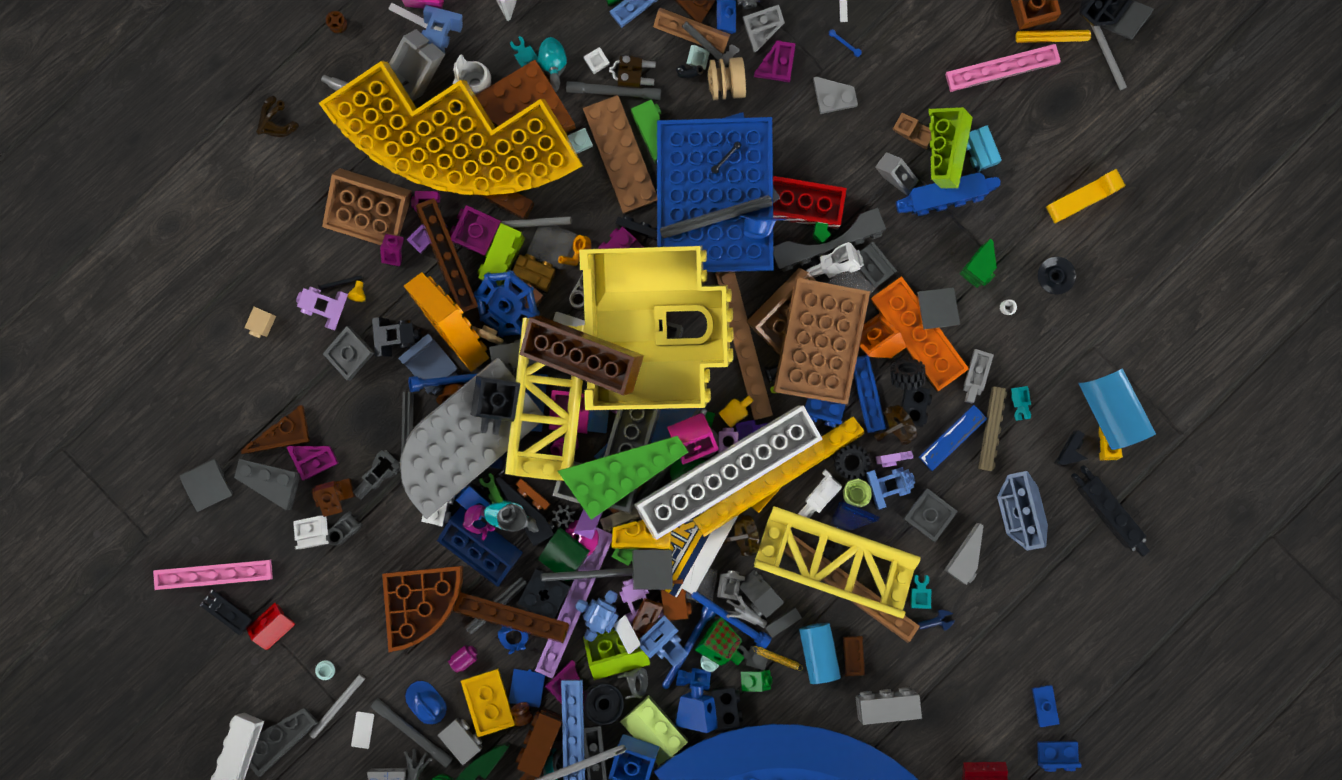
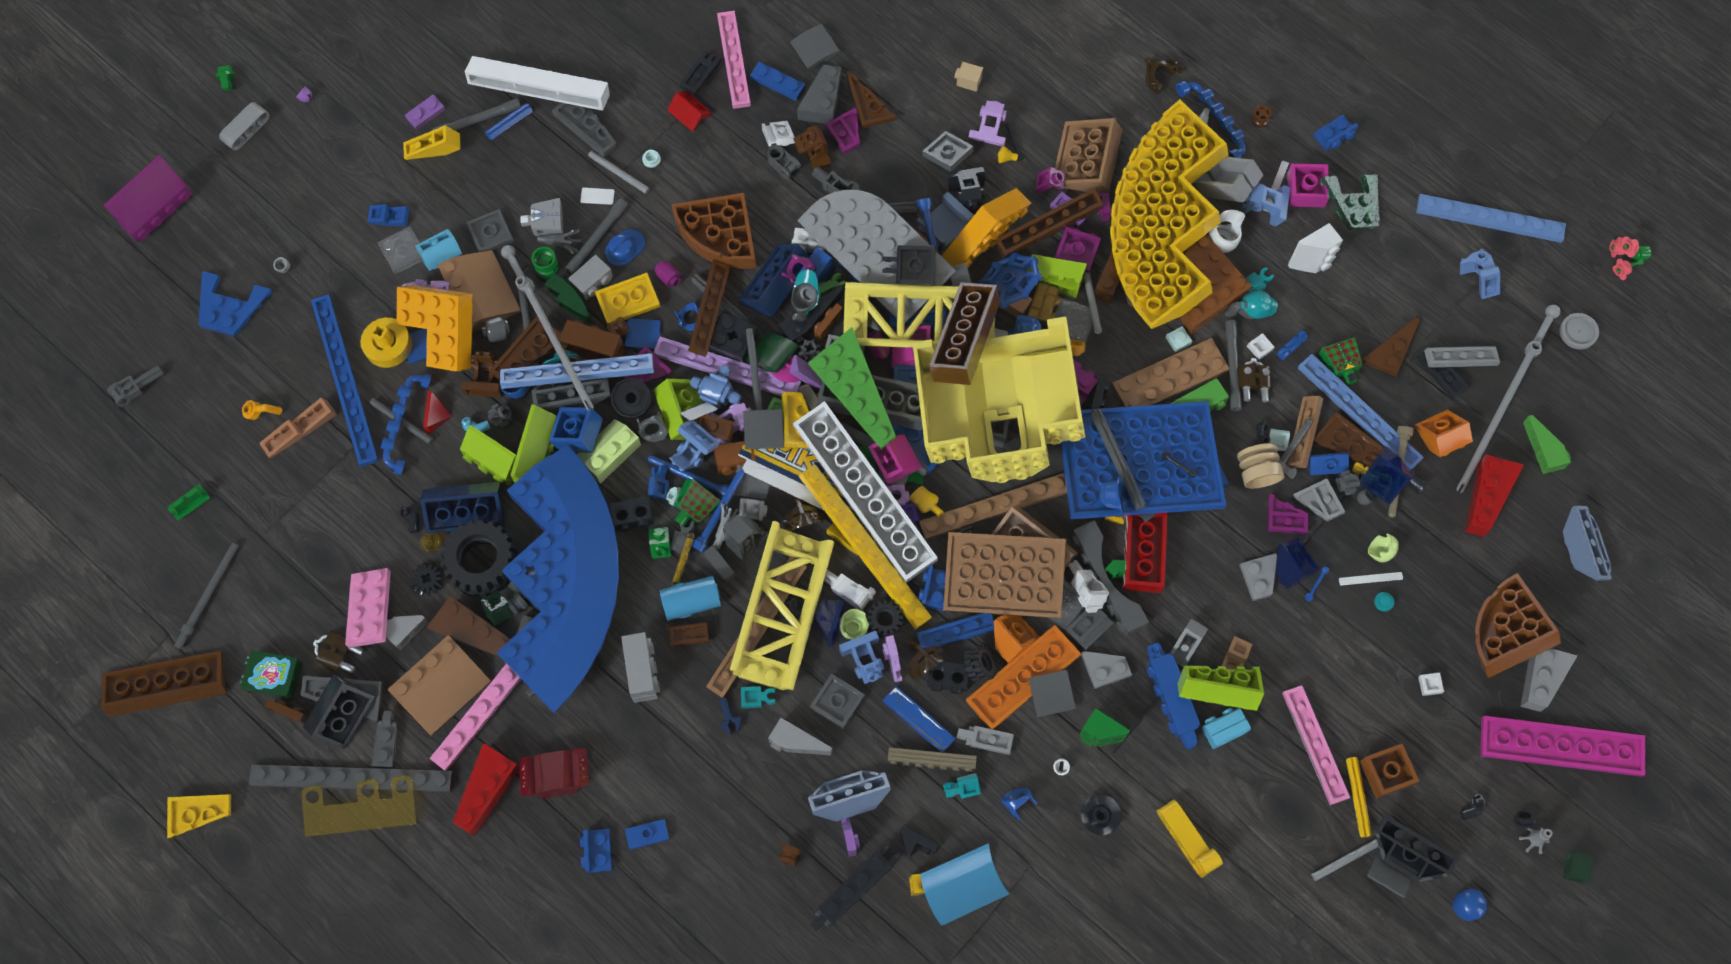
camera: 90 degrees right, 15 degrees down
tan animal [472,325,504,344] -> none
blue torso [676,683,718,733] -> none
none -> blue plate [750,62,805,101]
none -> reddish brown wheel [777,844,802,867]
none -> medium lavender wing [841,818,860,857]
none -> blue piece [1000,788,1037,821]
none -> blue piece [1008,315,1042,335]
none -> light grey wing [1081,651,1132,689]
none -> blue bar [1176,81,1246,158]
none -> clear blue slope [1276,538,1321,589]
none -> blue axle [1277,330,1308,360]

